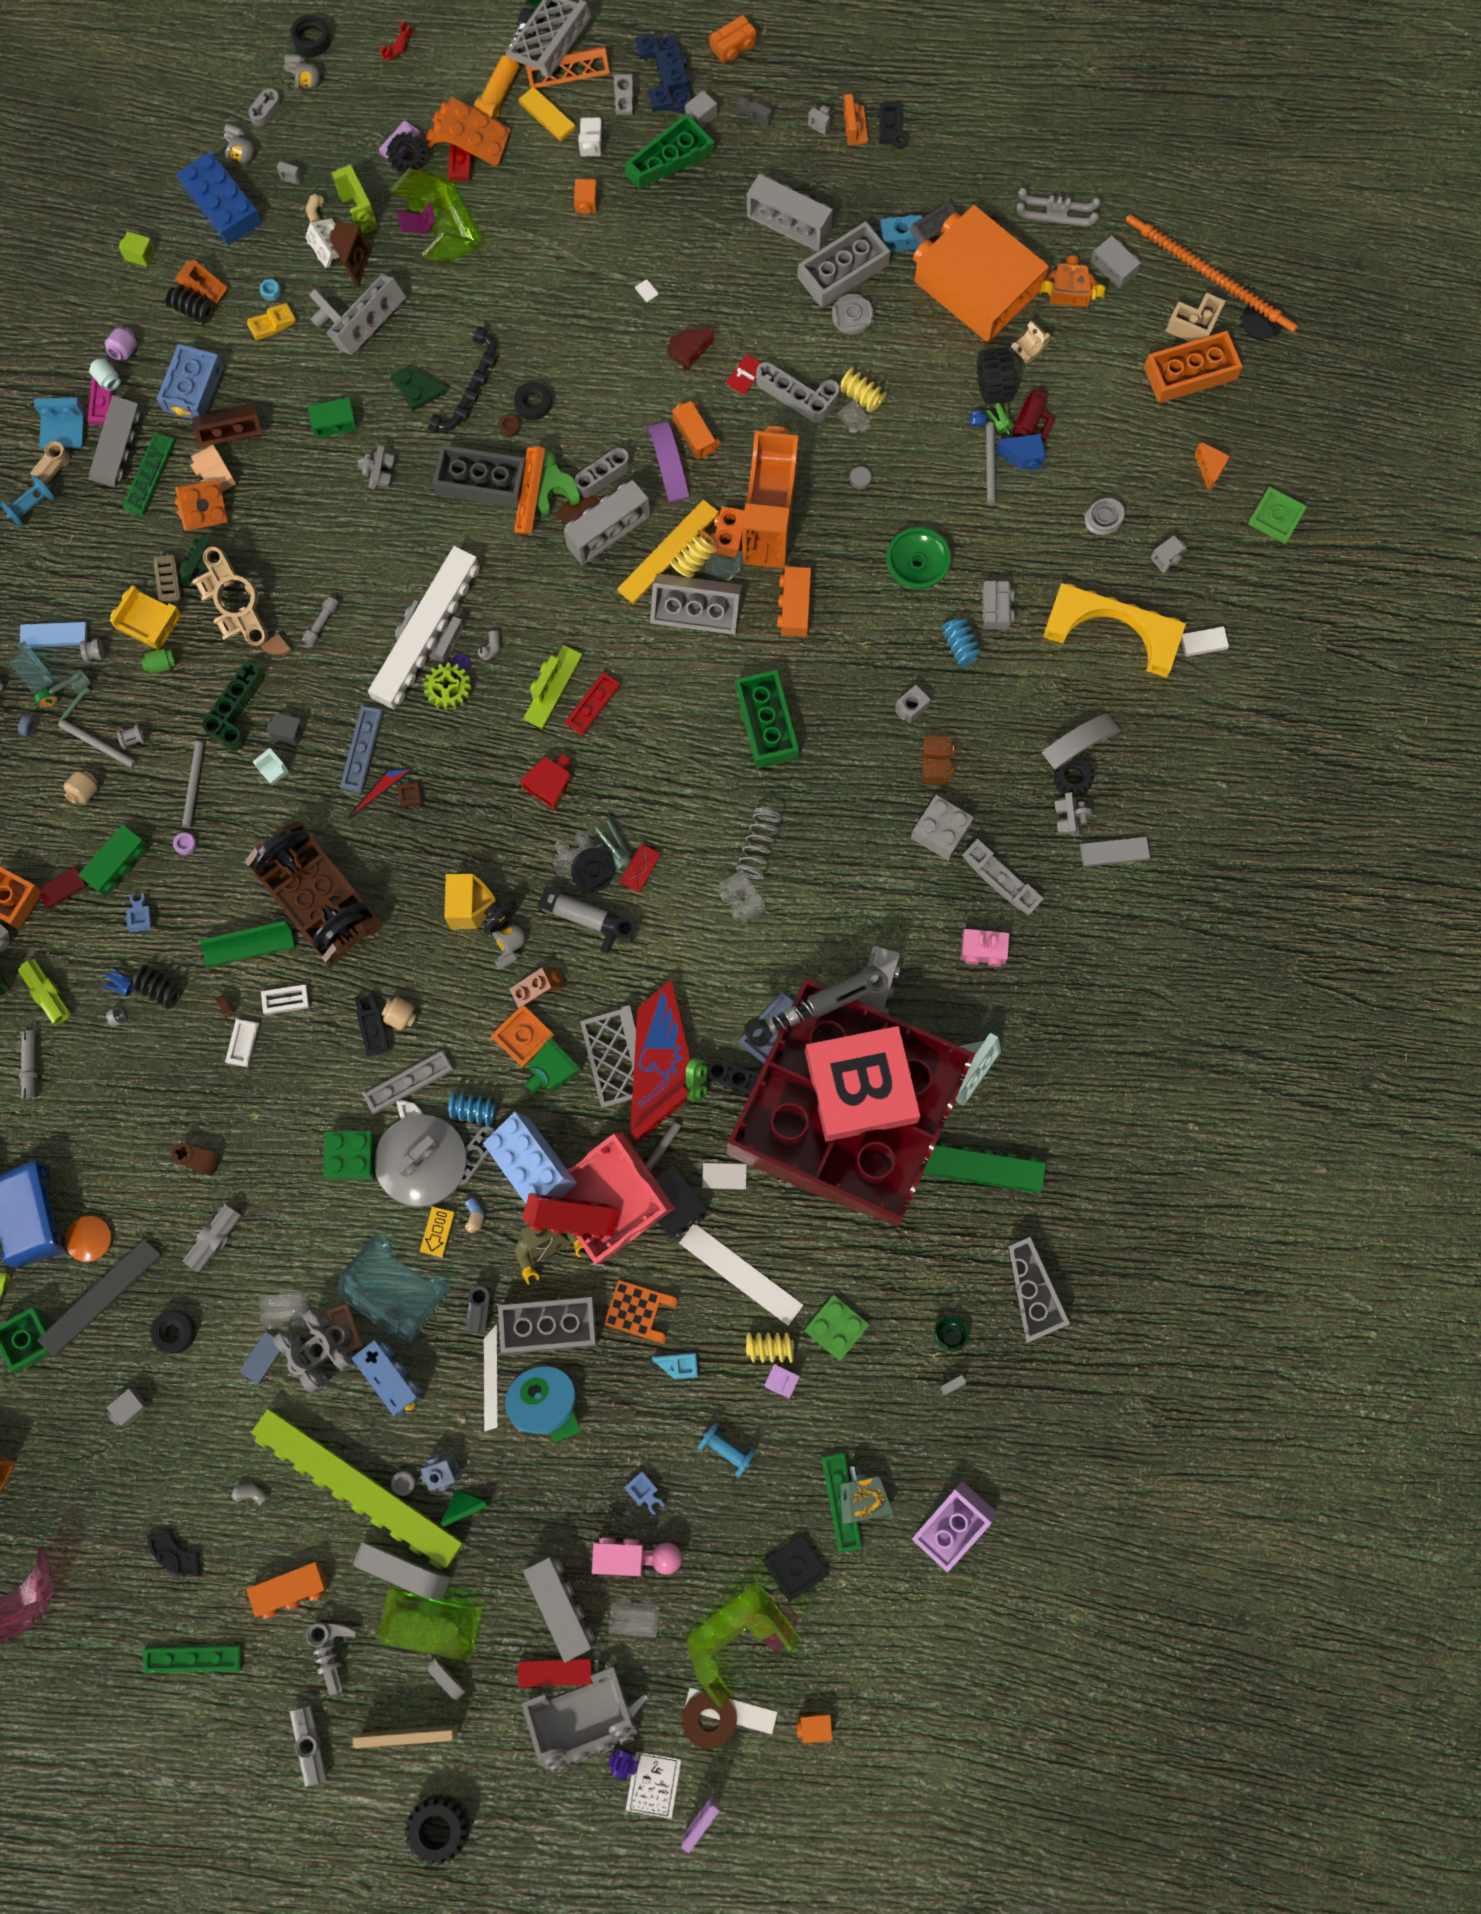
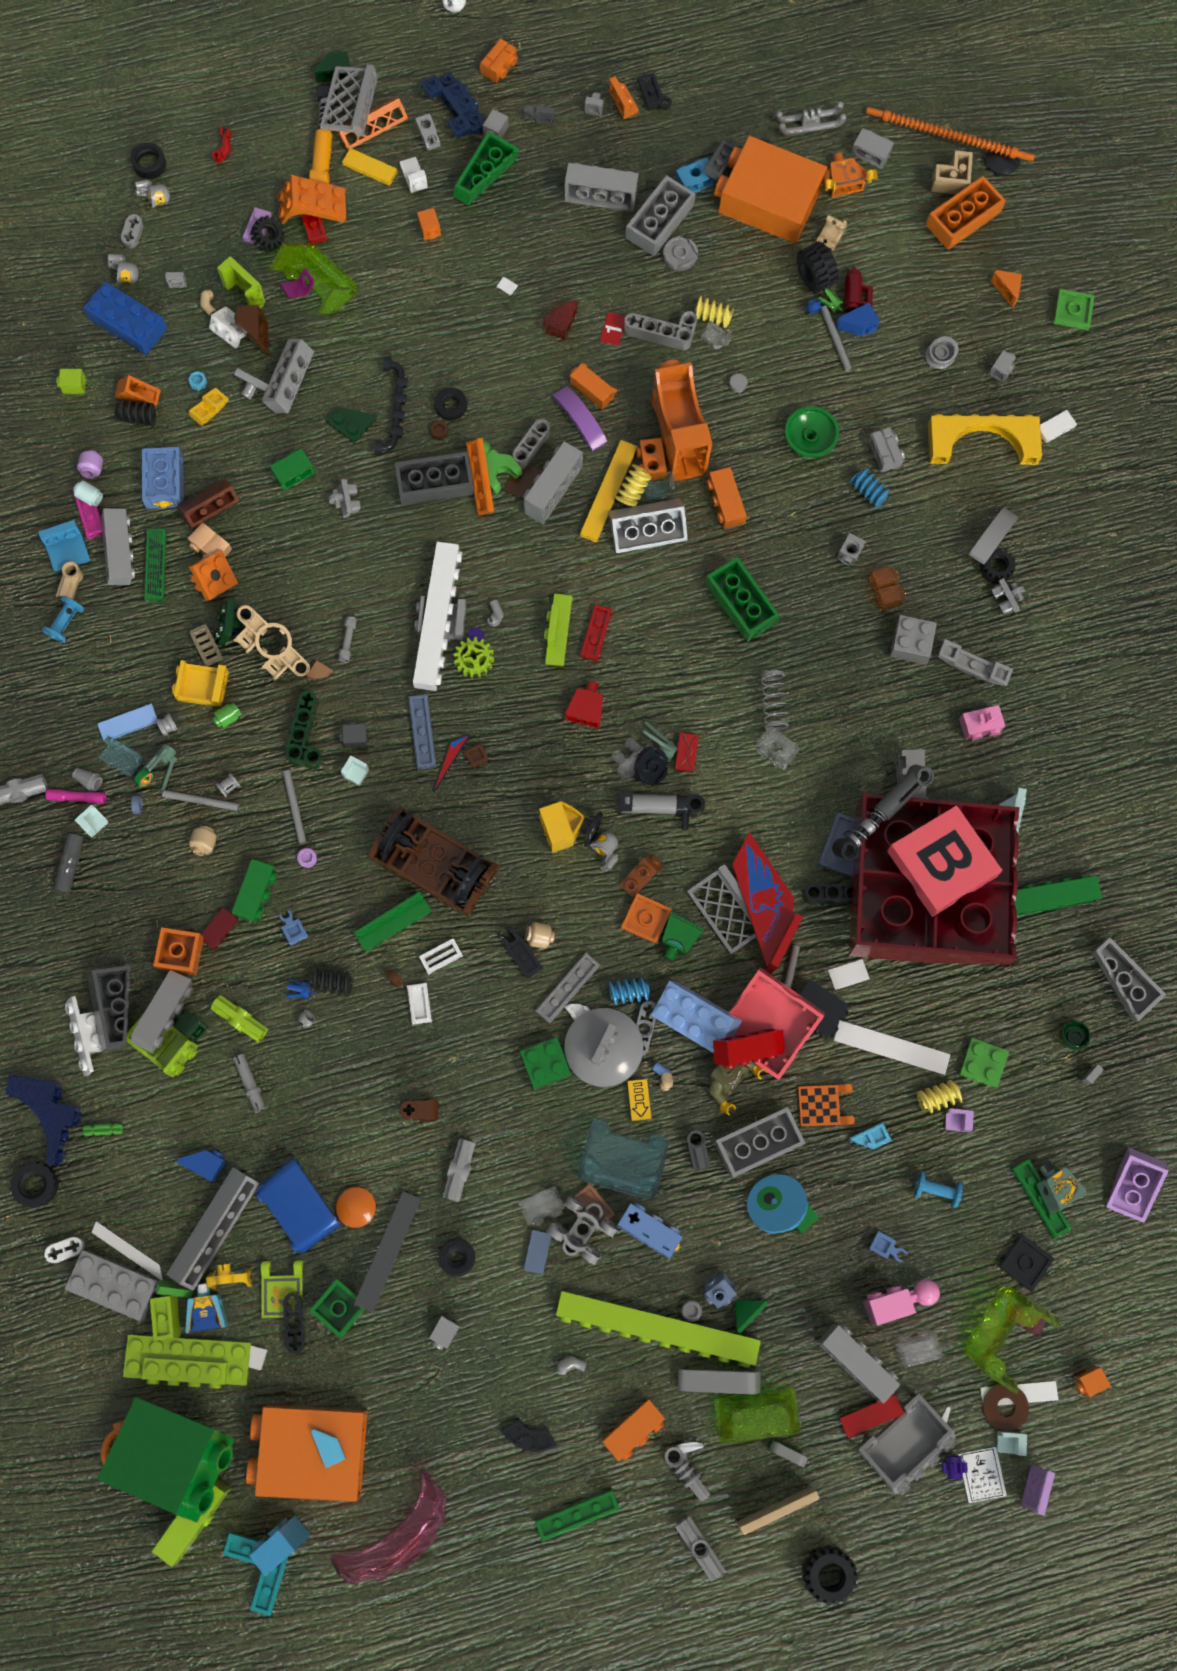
camera: 25 degrees left, 0 degrees up
white sticker [484,1324,498,1431] -> none
bright green plate [686,1058,708,1103] -> none
light grey tile [1080,837,1150,867] -> none
none -> light aqua panel [997,1431,1027,1456]

